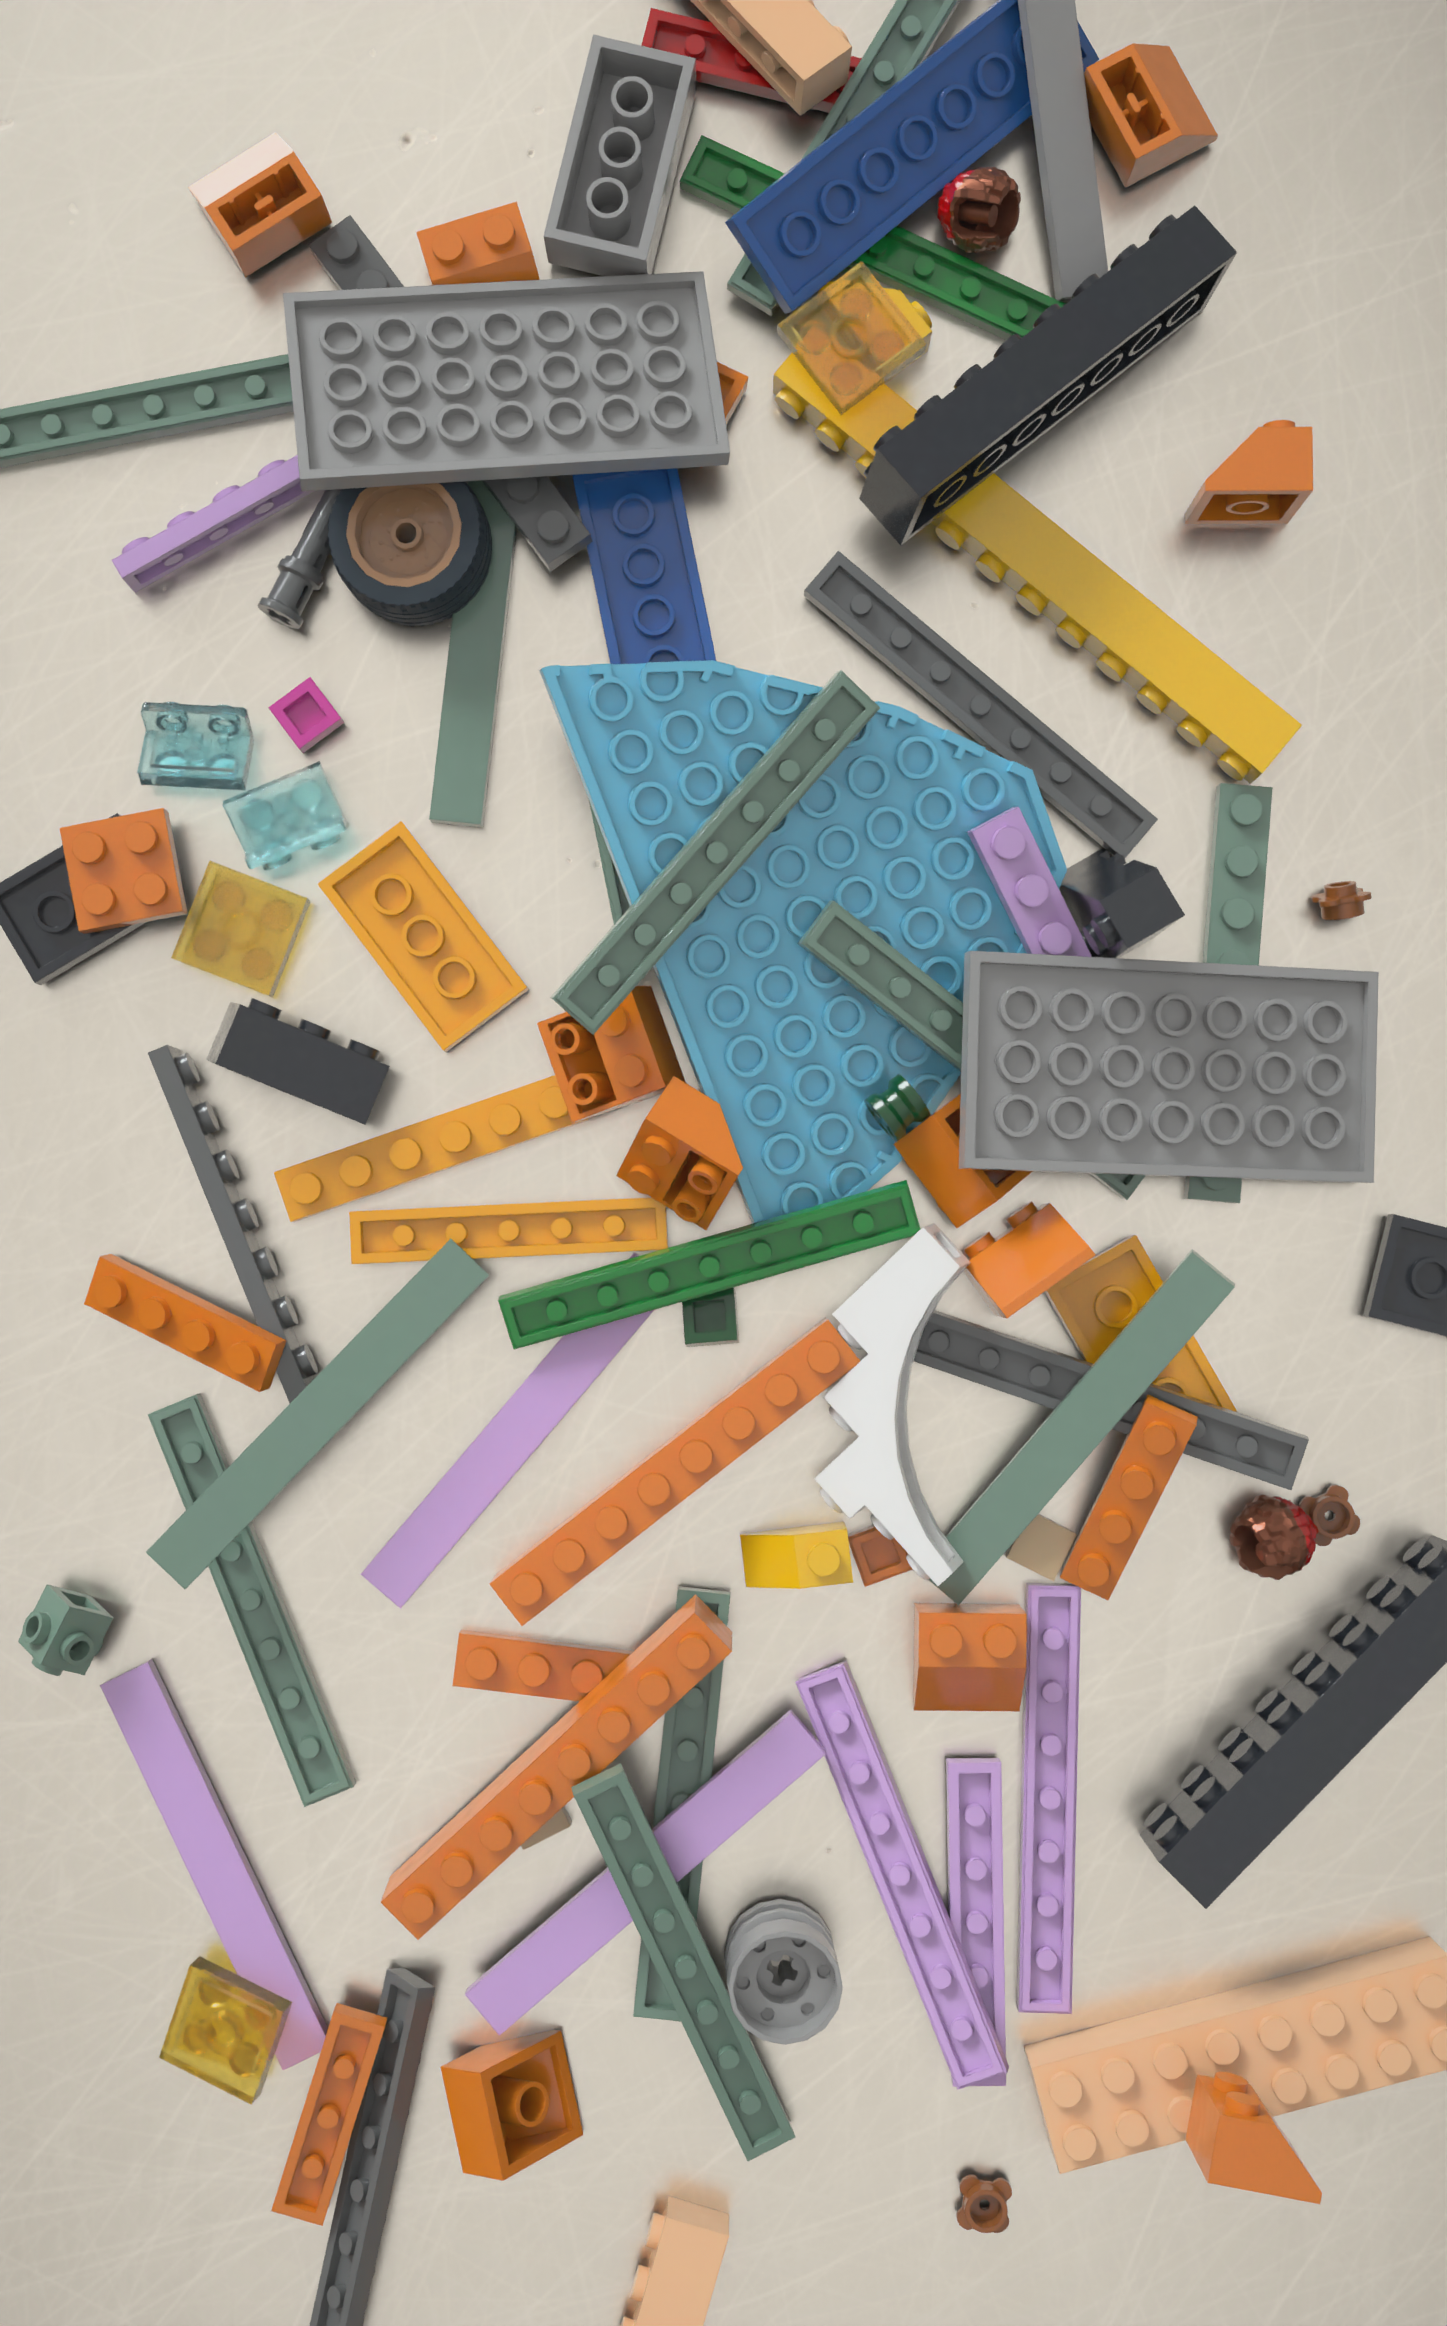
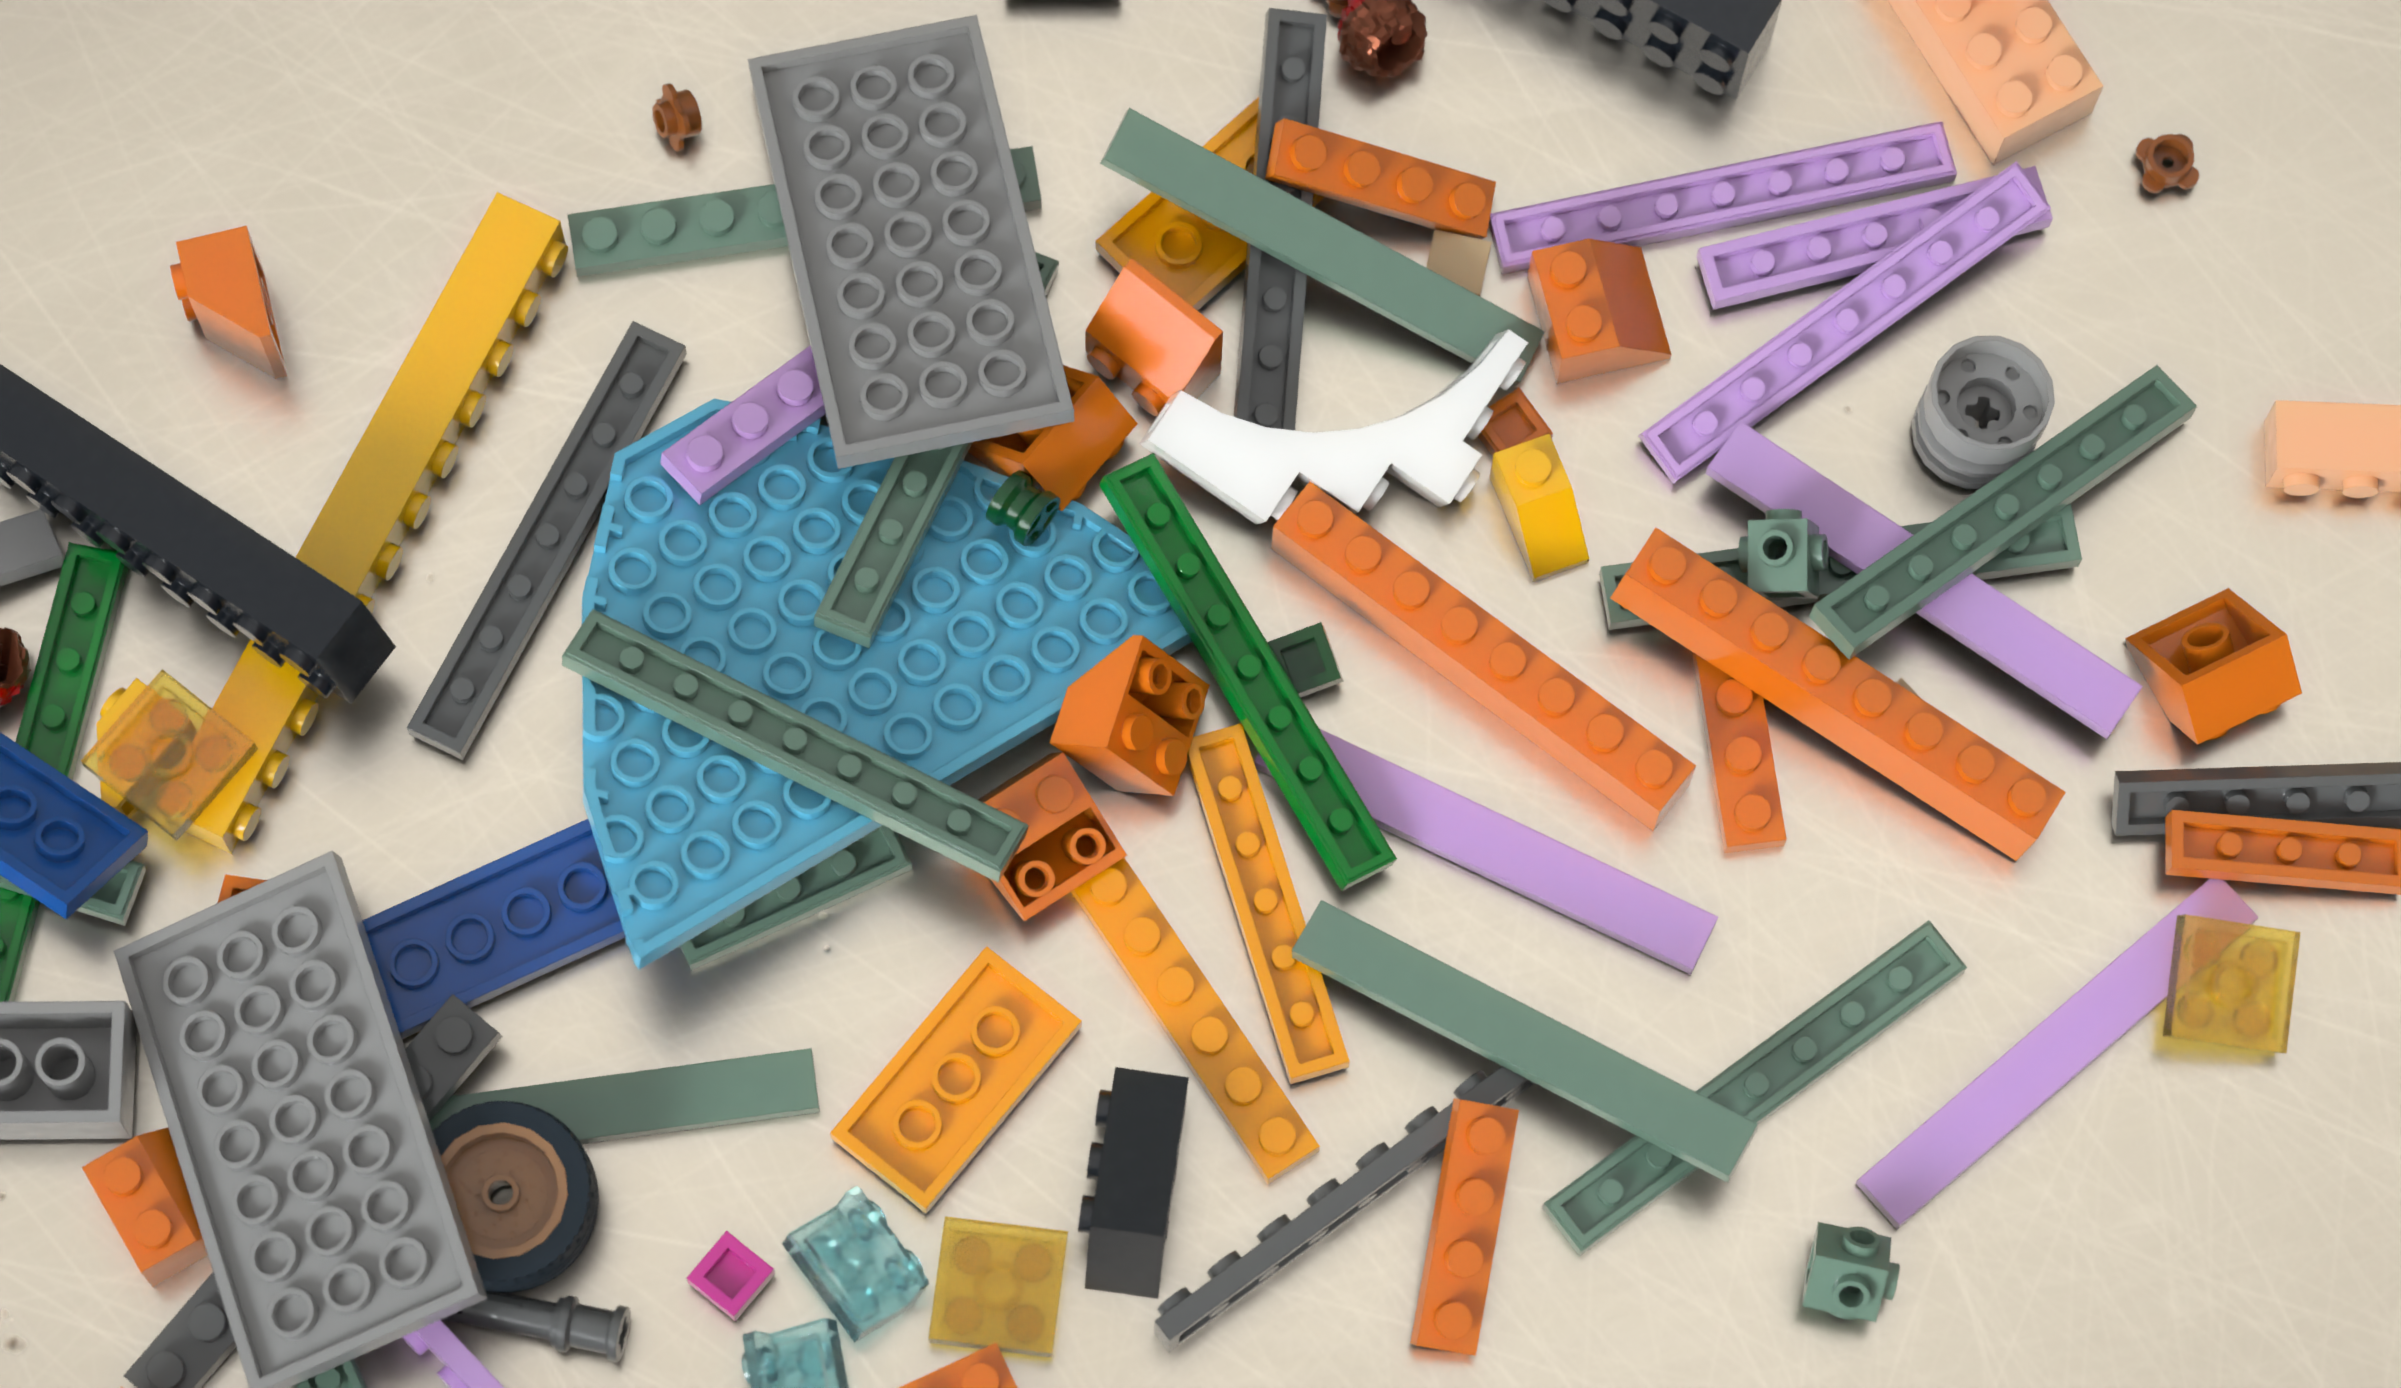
camera: 110 degrees left, 15 degrees down
black wedge [1059,848,1185,958] -> none
none -> sand green brick [1738,509,1829,600]

